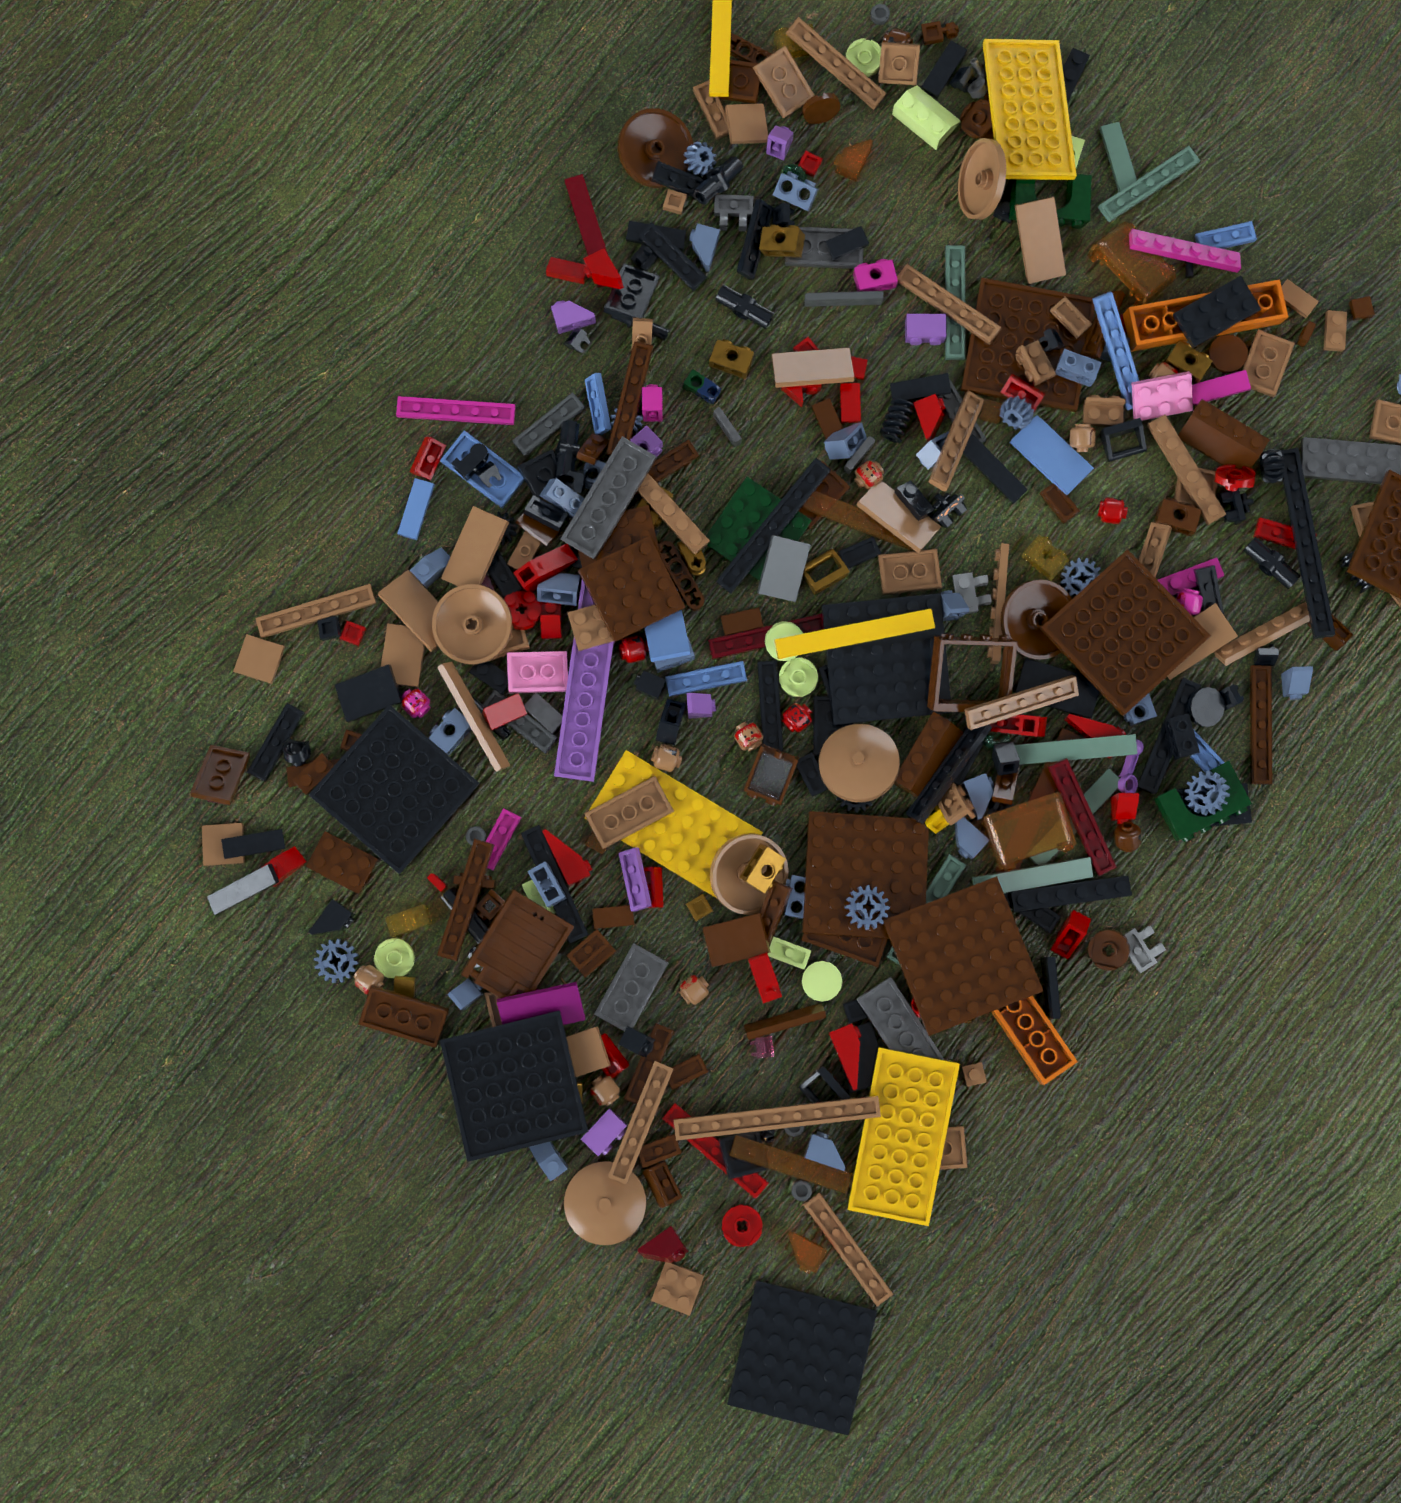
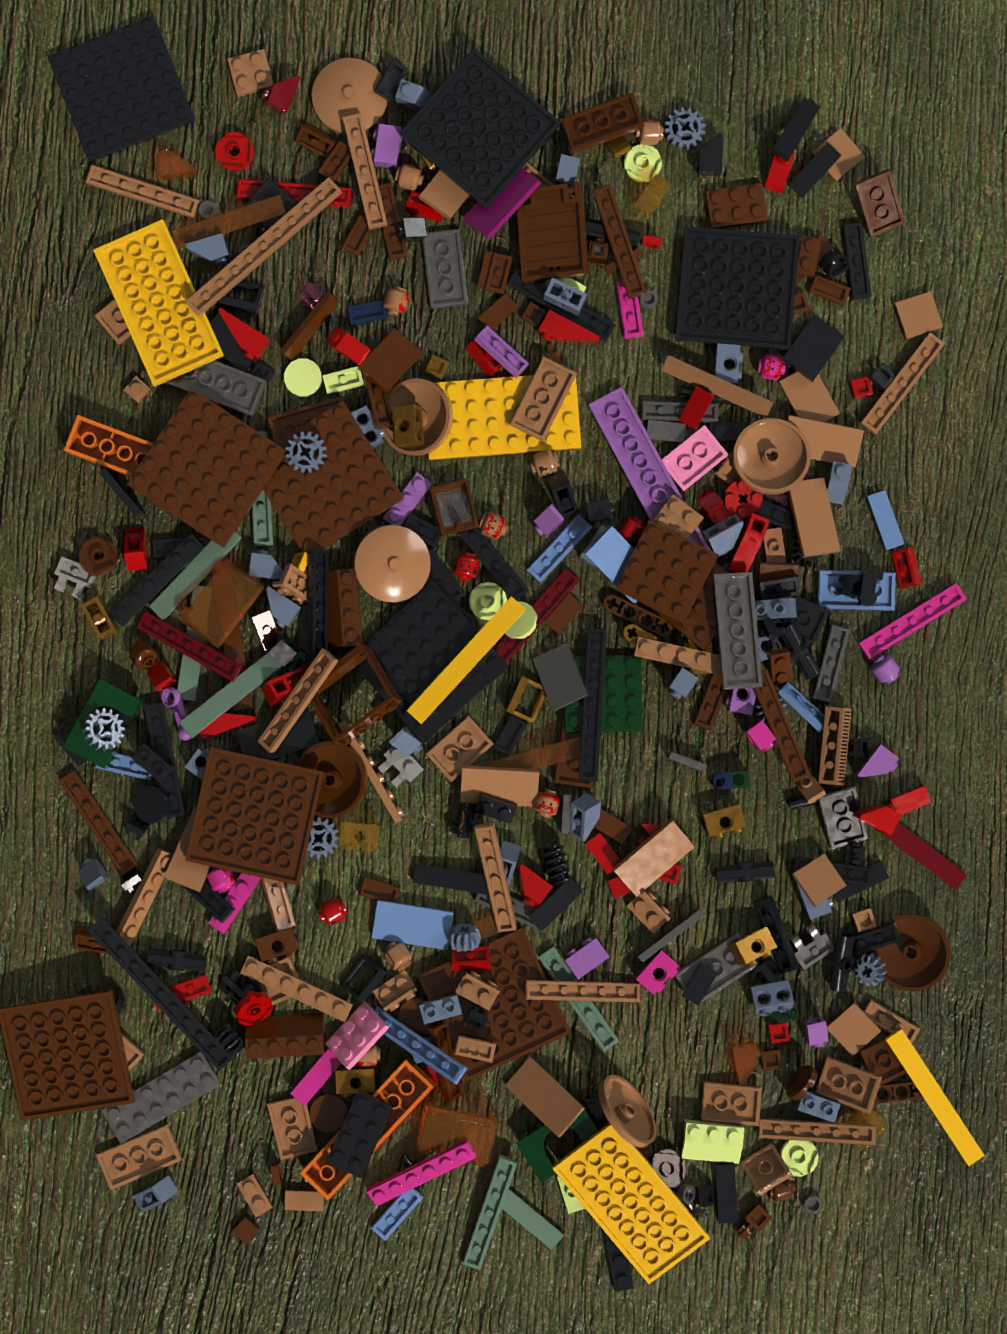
camera: 145 degrees right, 5 degrees up
none -> pearl gold brick [80,596,119,640]
none -> dark blue tile [347,299,389,326]
none -> black tile [374,59,409,102]
none -> medium lavender plate [383,473,433,526]
none -> reddish brown tile [398,998,436,1036]
none -> reddish brown tile [520,301,547,328]
none -> medium nougat bracket [626,890,671,934]
none -> sand blue brick [667,668,699,699]
none -> medium nougat tile [701,1081,762,1126]
none -> reddish brown tile [760,1049,783,1071]
none -> medium nougat tile [792,854,847,907]
none -> sand blue brick [795,1090,841,1122]
none -> reddish brown tile [808,274,851,307]
none -> medium nougat brick [818,706,852,785]
none -> medium lavender head [871,654,900,684]

